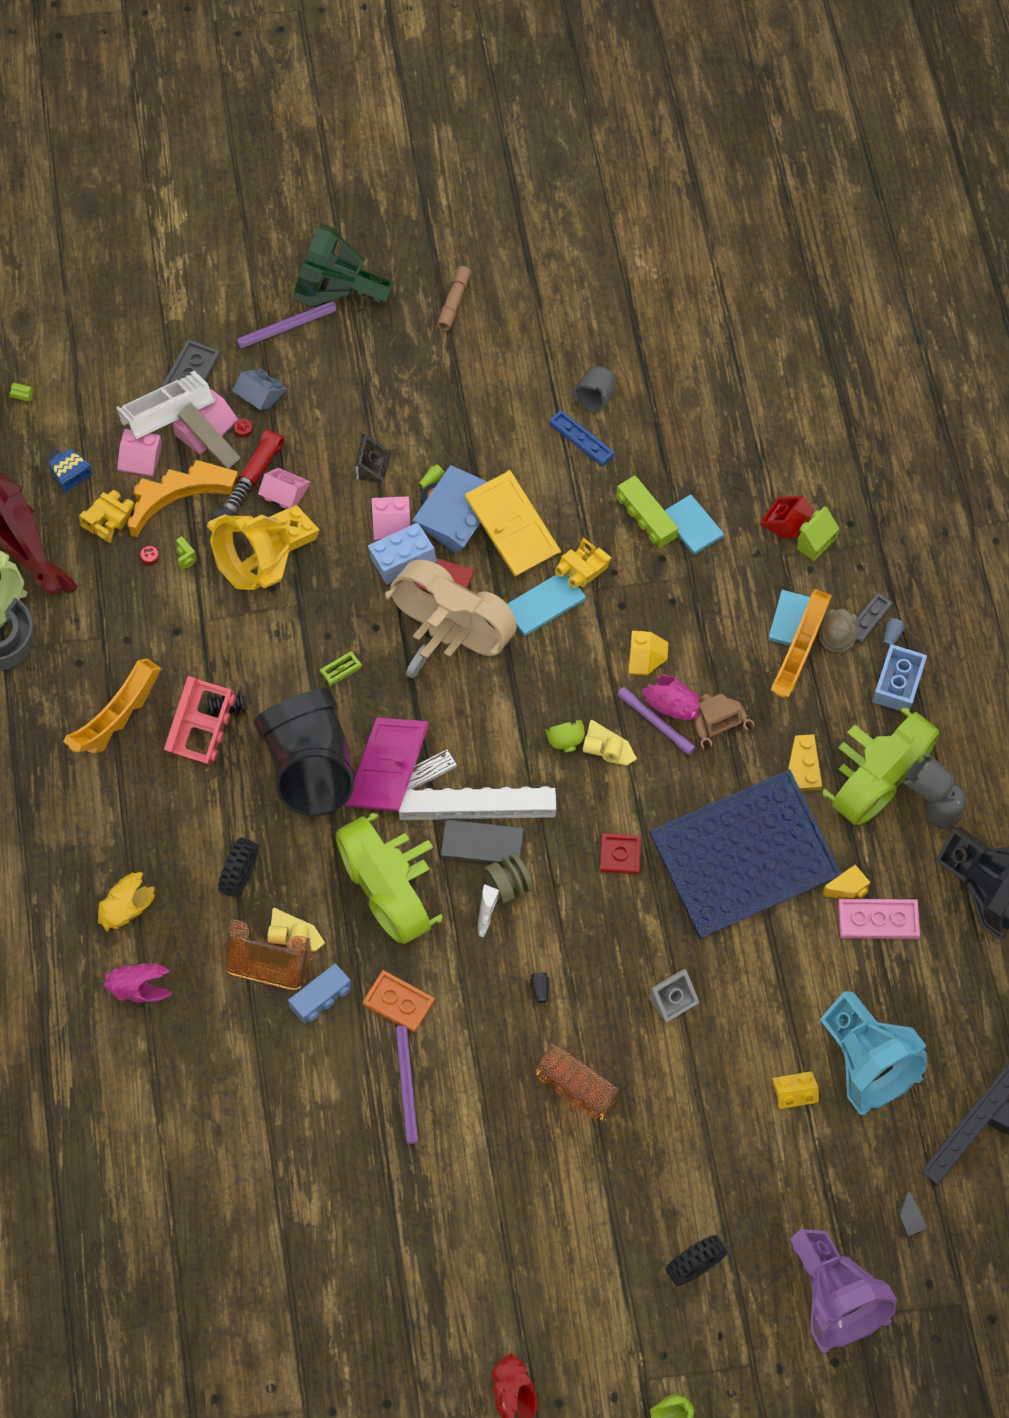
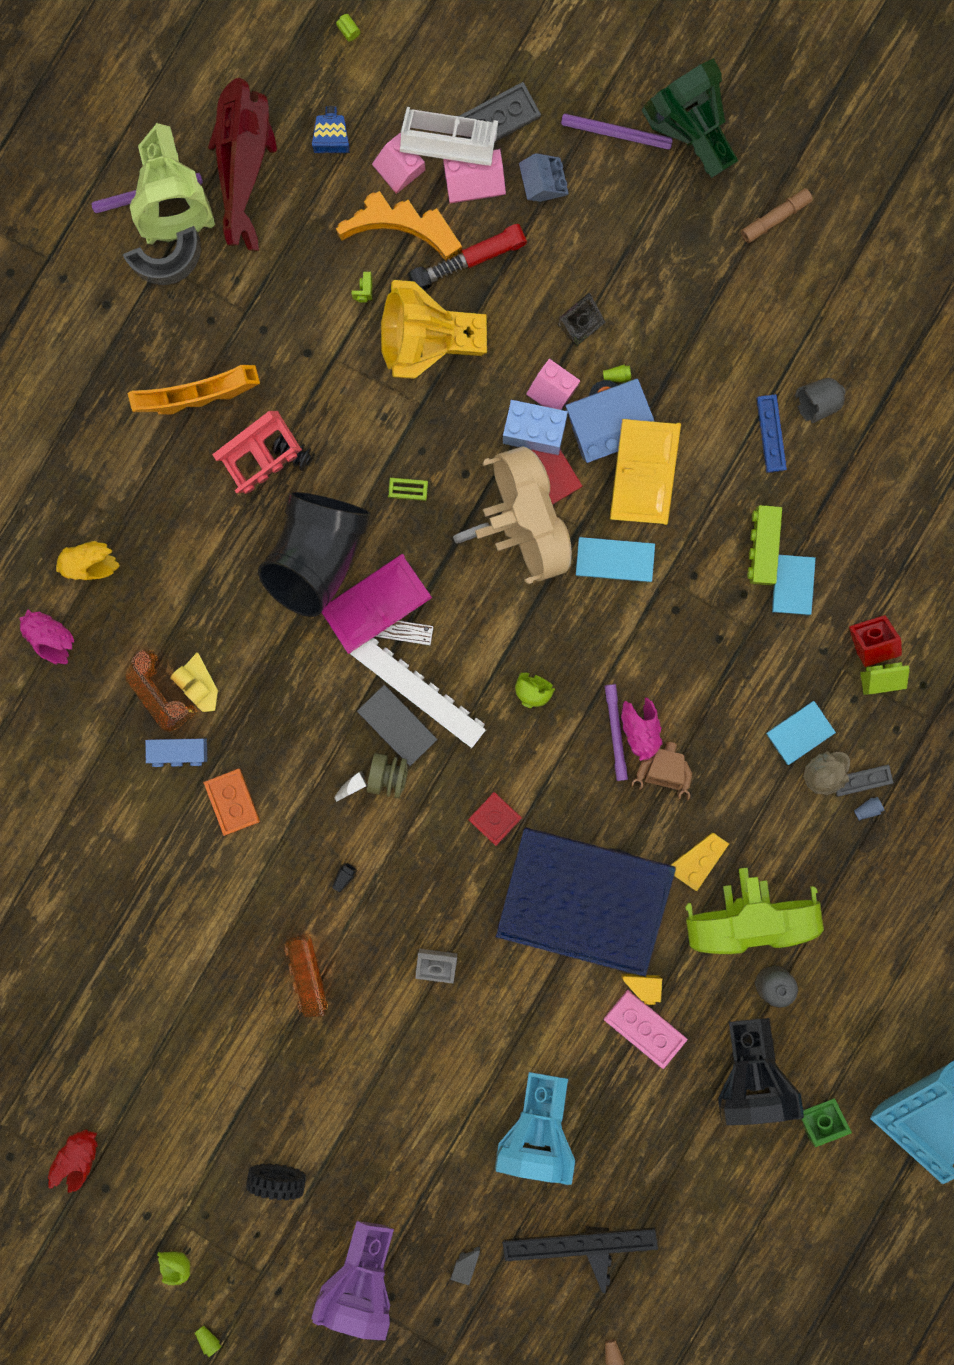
camera: 40 degrees right, 25 degrees up
yellow hips [79,490,134,543] -> none
tile [140,546,159,565] -> none
dark tan tile [177,403,241,469] -> none
black wheel [218,837,259,898] -> none
red tile [234,419,252,437] -> none
bright pink slope [258,468,310,509] -> none
lime piece [336,813,443,944] -> none
medium lavender axle [396,1026,418,1144] -> none
yellow hips [555,538,611,589] -> none
light yellow panel [583,720,637,766] -> none
yellow slope [628,630,668,676] -> none
light orange arch [771,589,832,697] -> none
yellow bracket [772,1071,819,1109] -> none
light blue brick [872,644,927,711] -> none
dark grey cylinder [903,753,954,803] -> none

